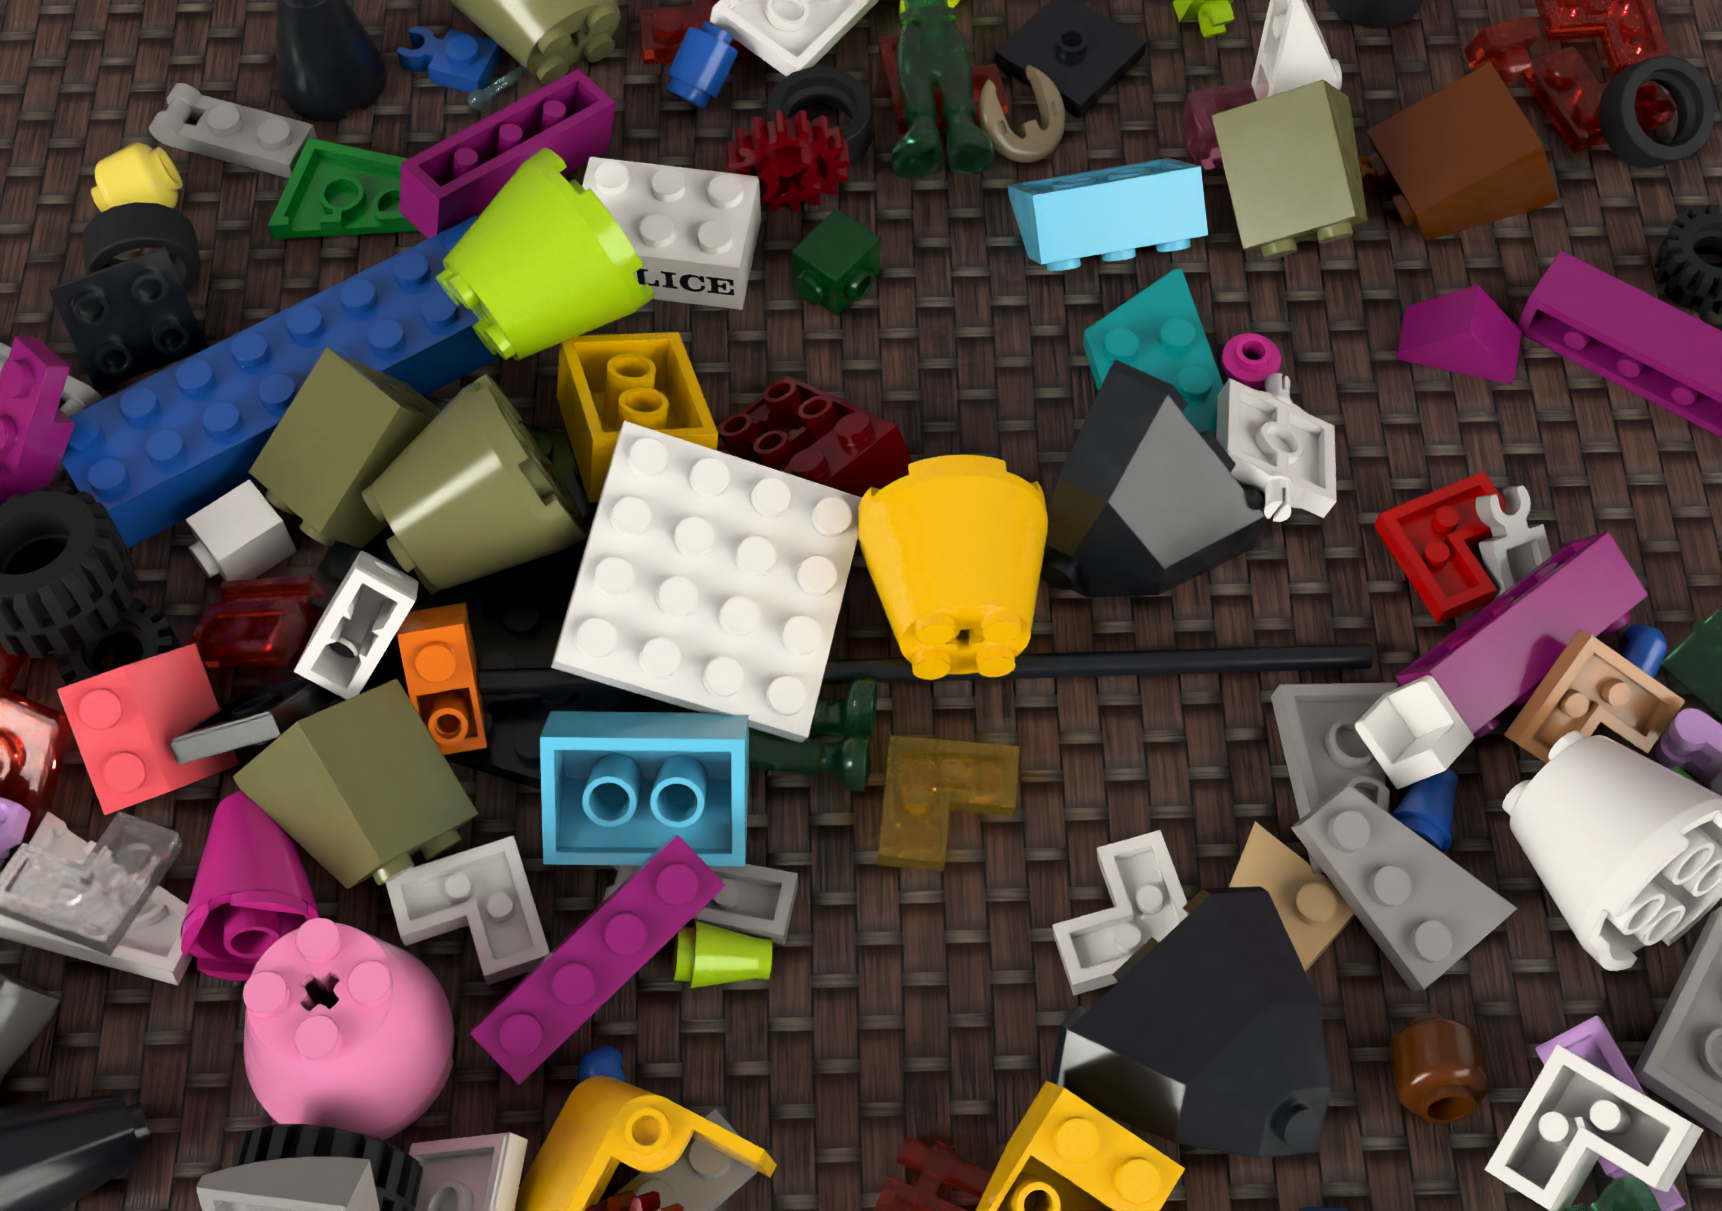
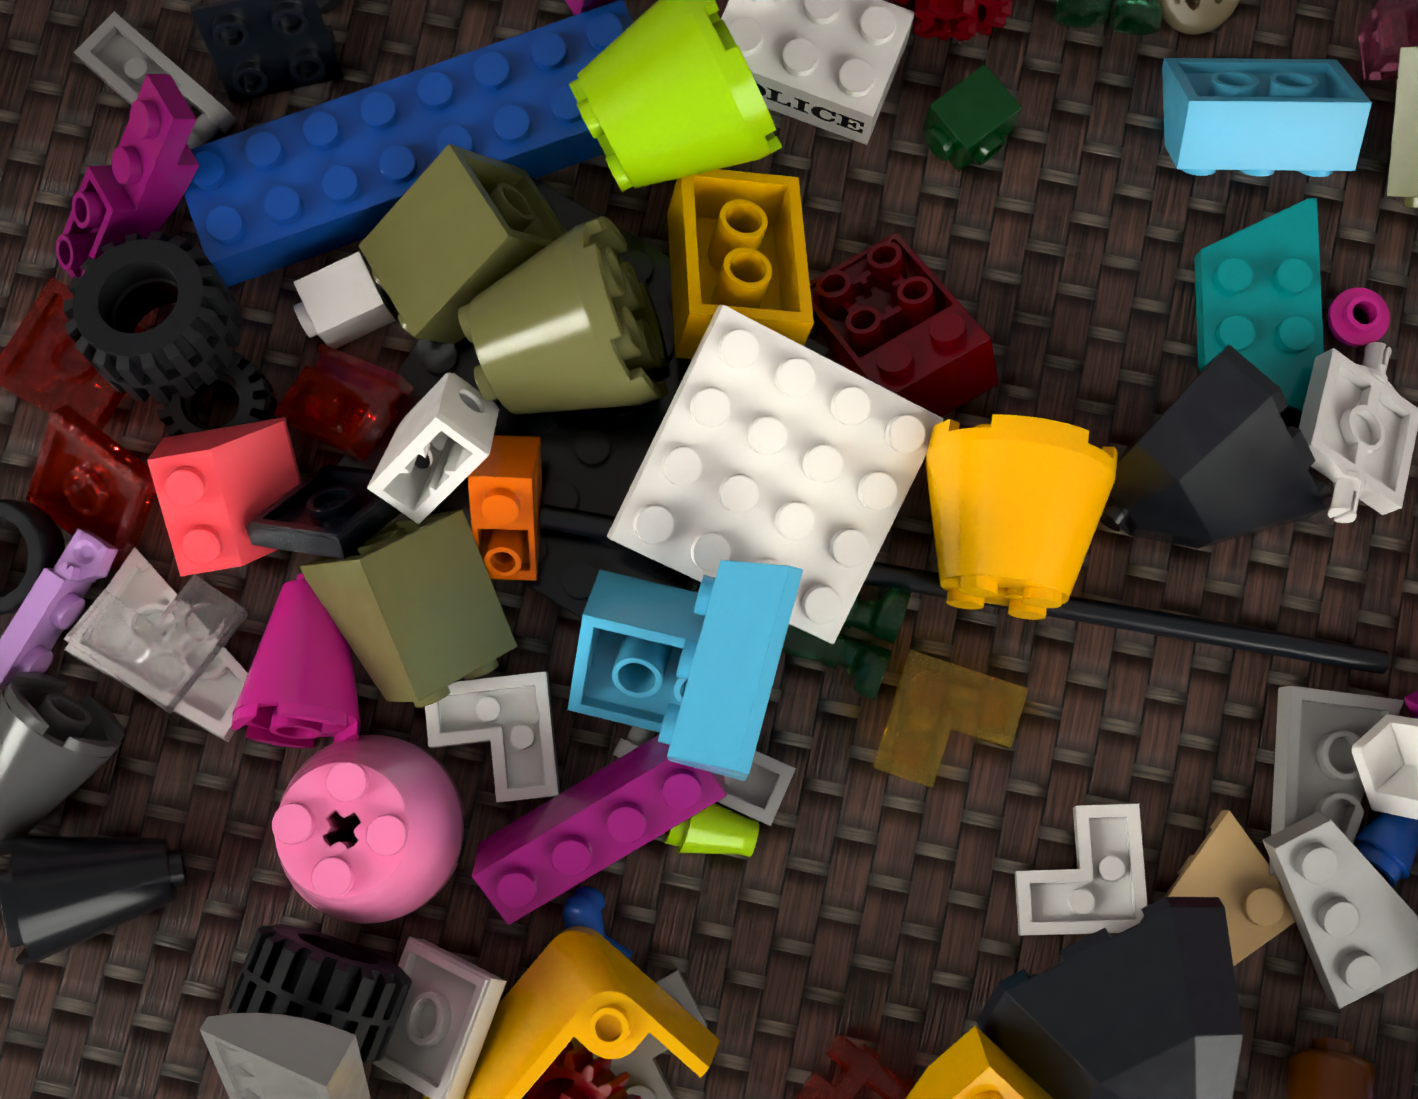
camera: 15 degrees right, 20 degrees up
none -> medium azure slope [658,560,803,781]

